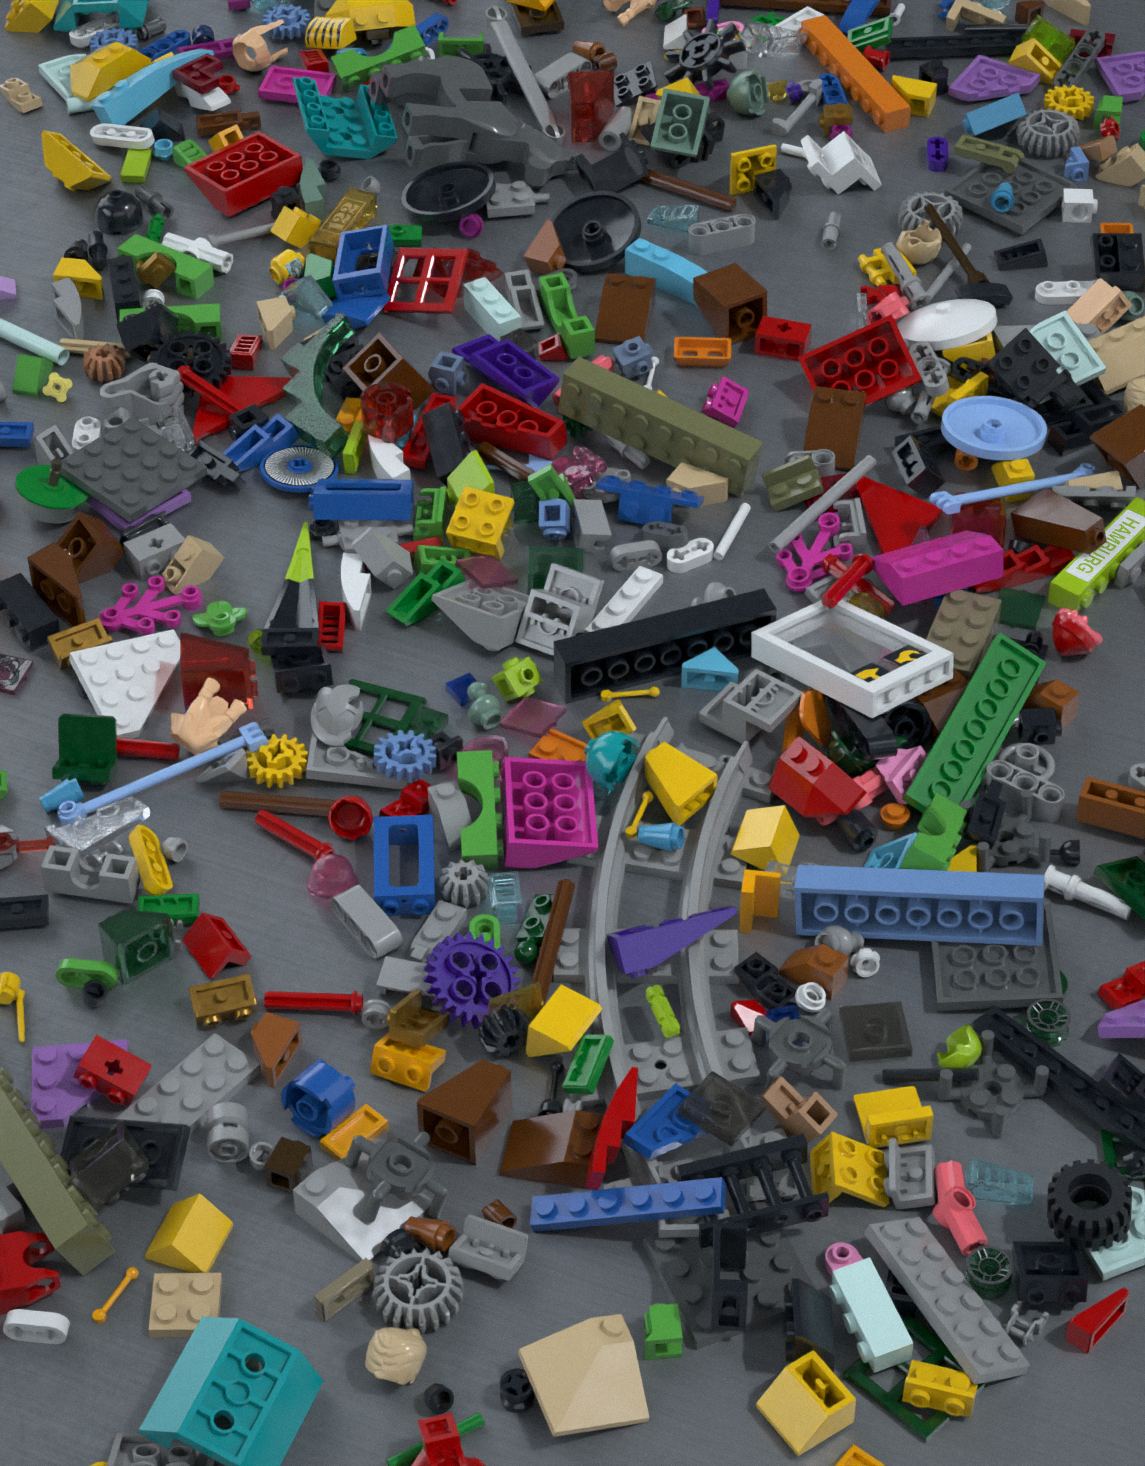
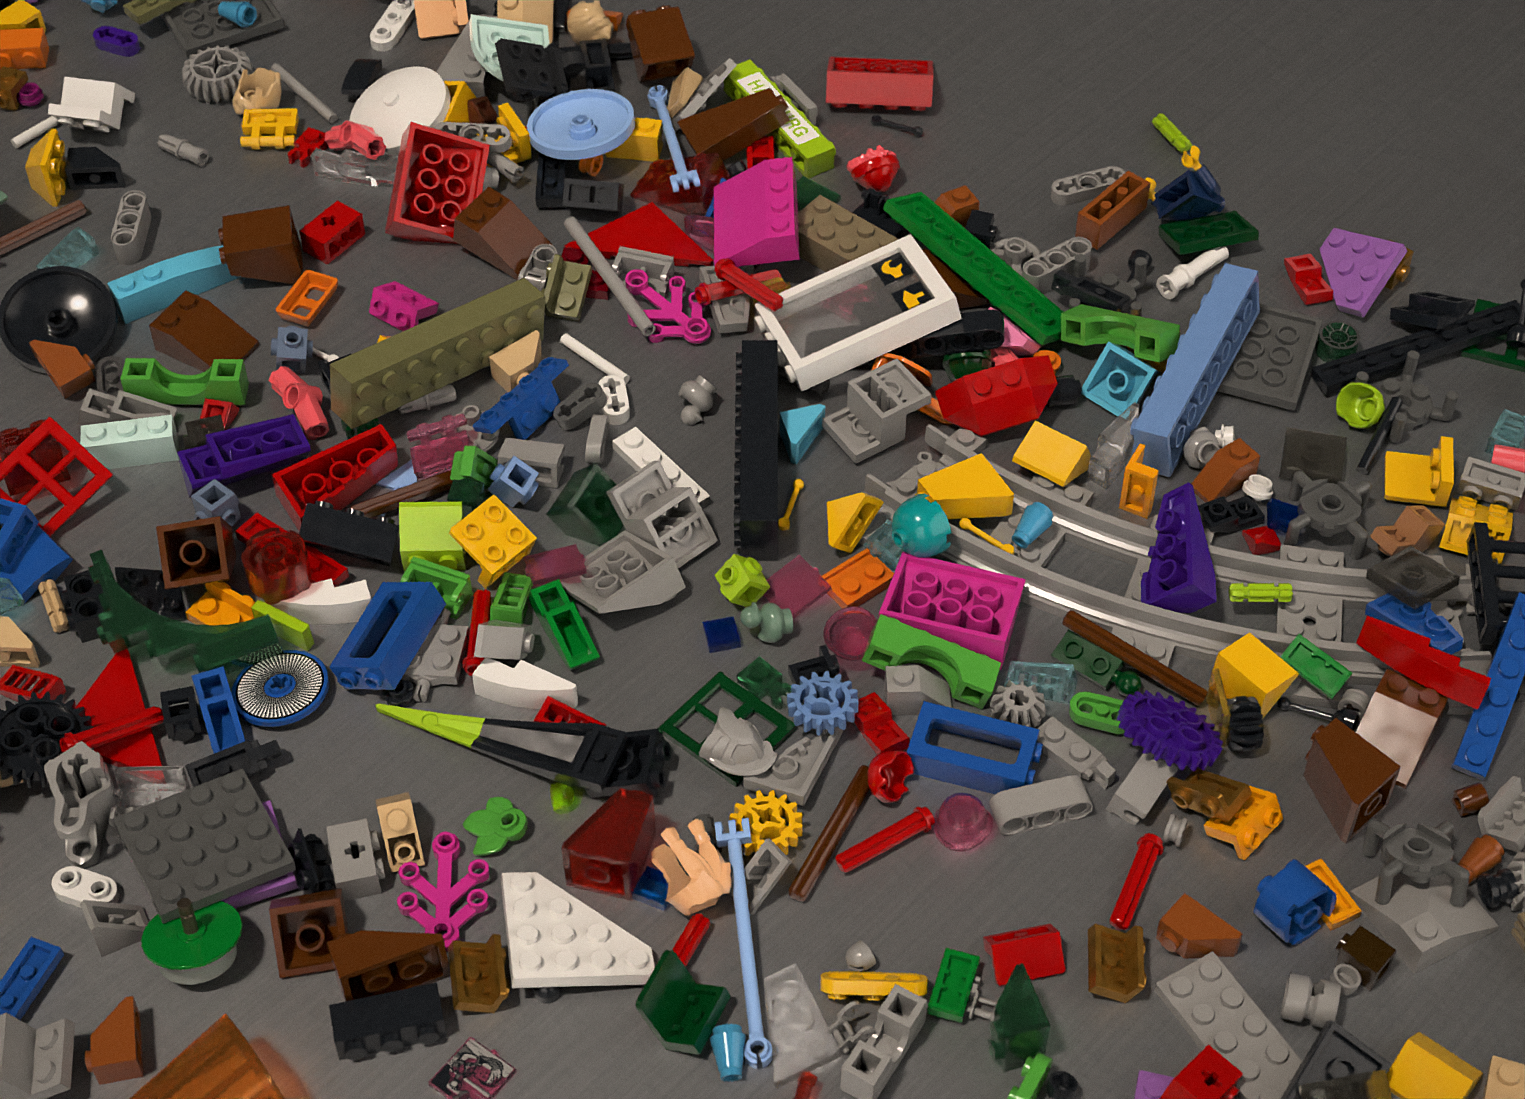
camera: 70 degrees left, 5 degrees up
light grey pin [881,242,931,310] -> none
dark brown piece [924,203,989,284] -> none
black beam [951,357,1016,399] -> none
black slope [994,238,1048,270] -> none

